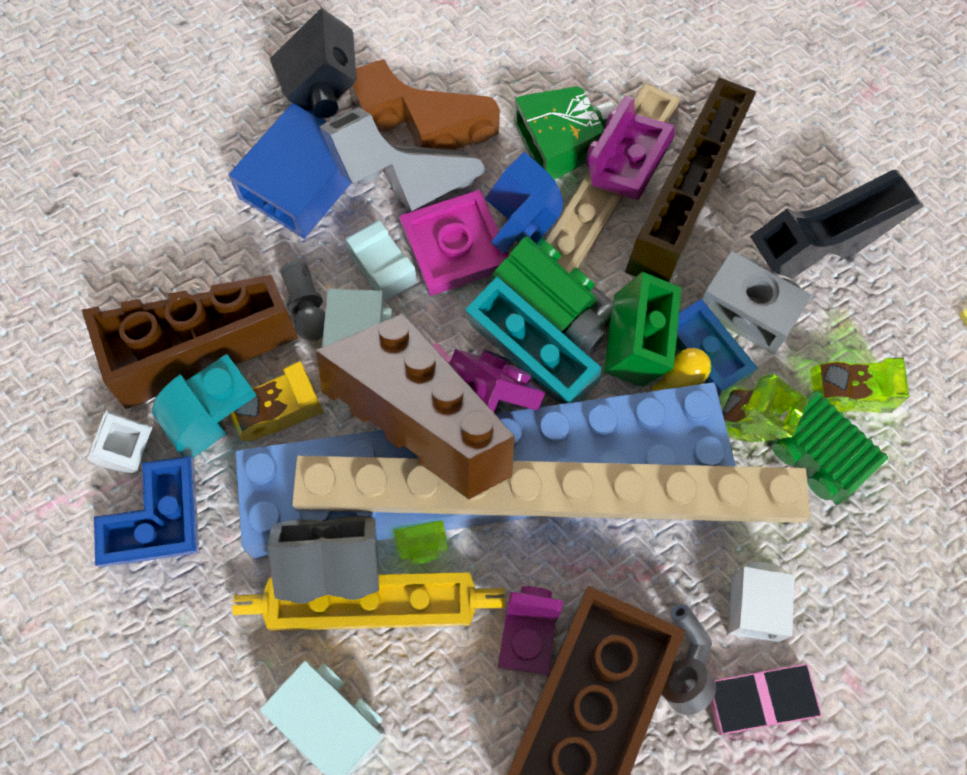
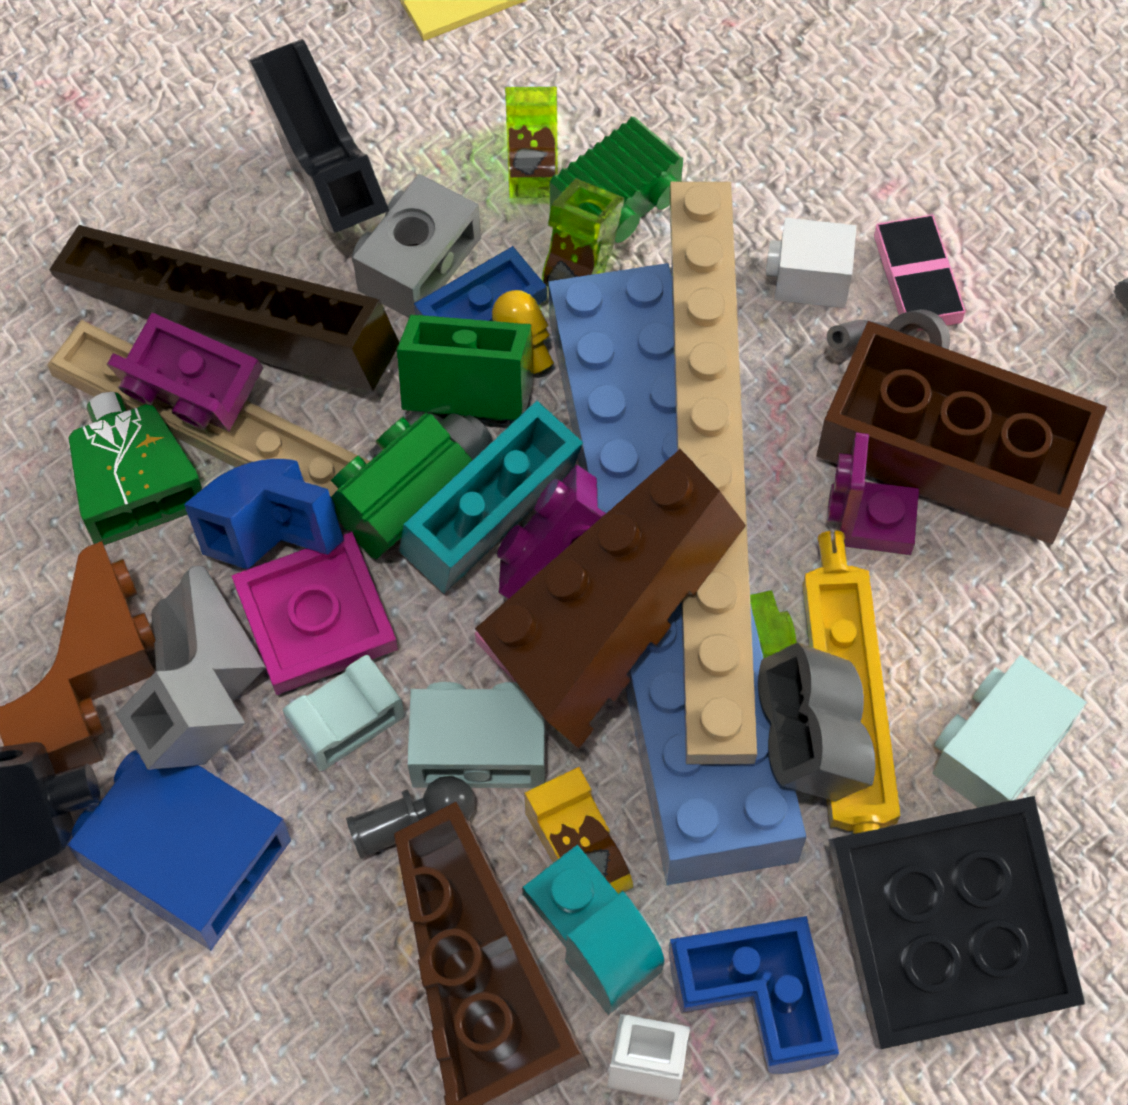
camera: 90 degrees left, 5 degrees down
none -> black plate [828,796,1085,1049]

